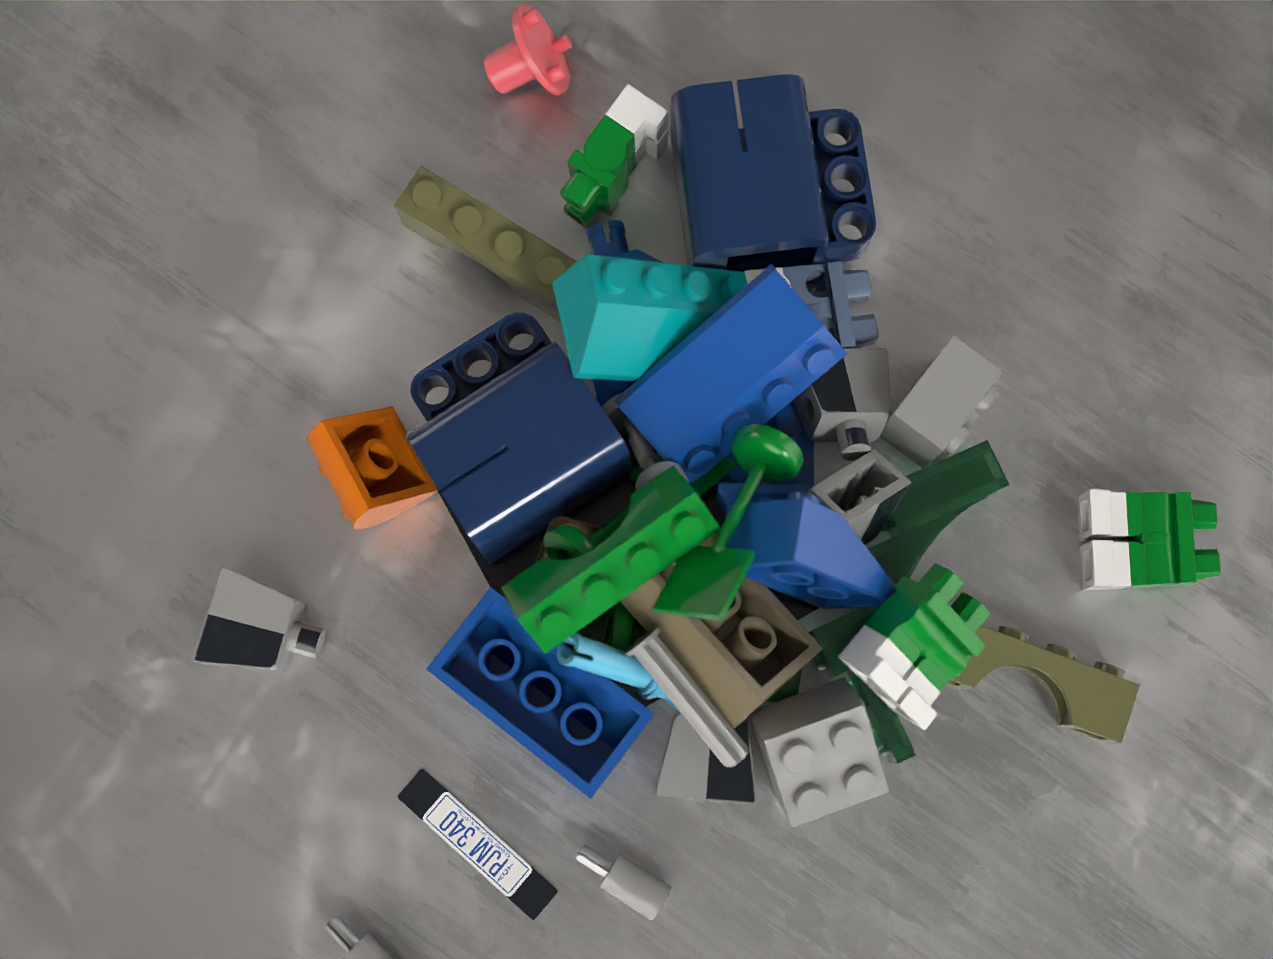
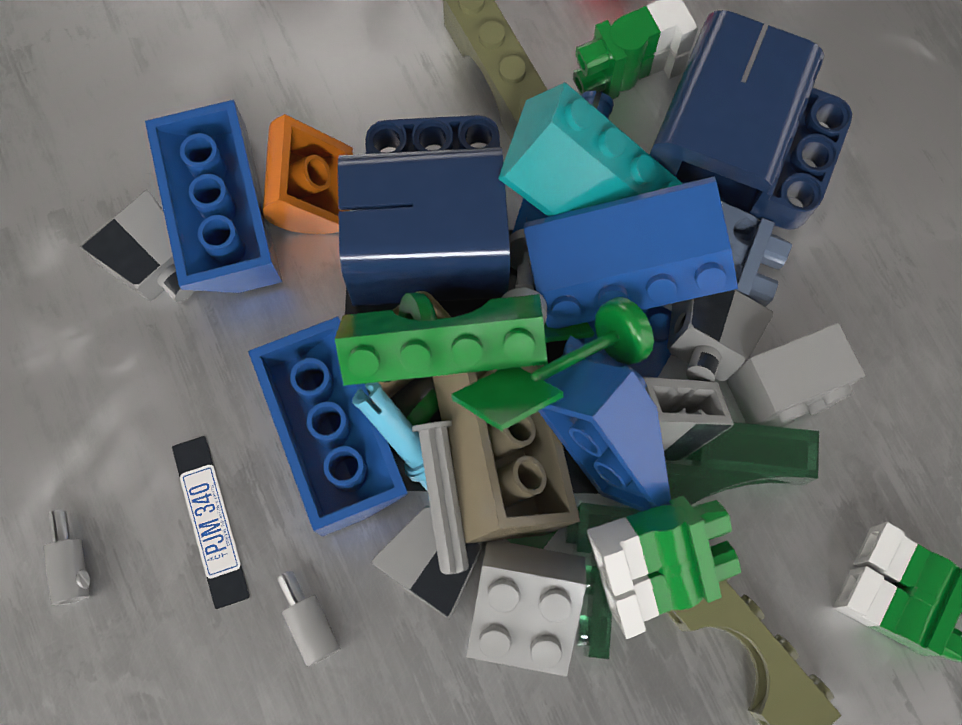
camera: 30 degrees right, 5 degrees down
none -> blue slope [145,100,283,293]

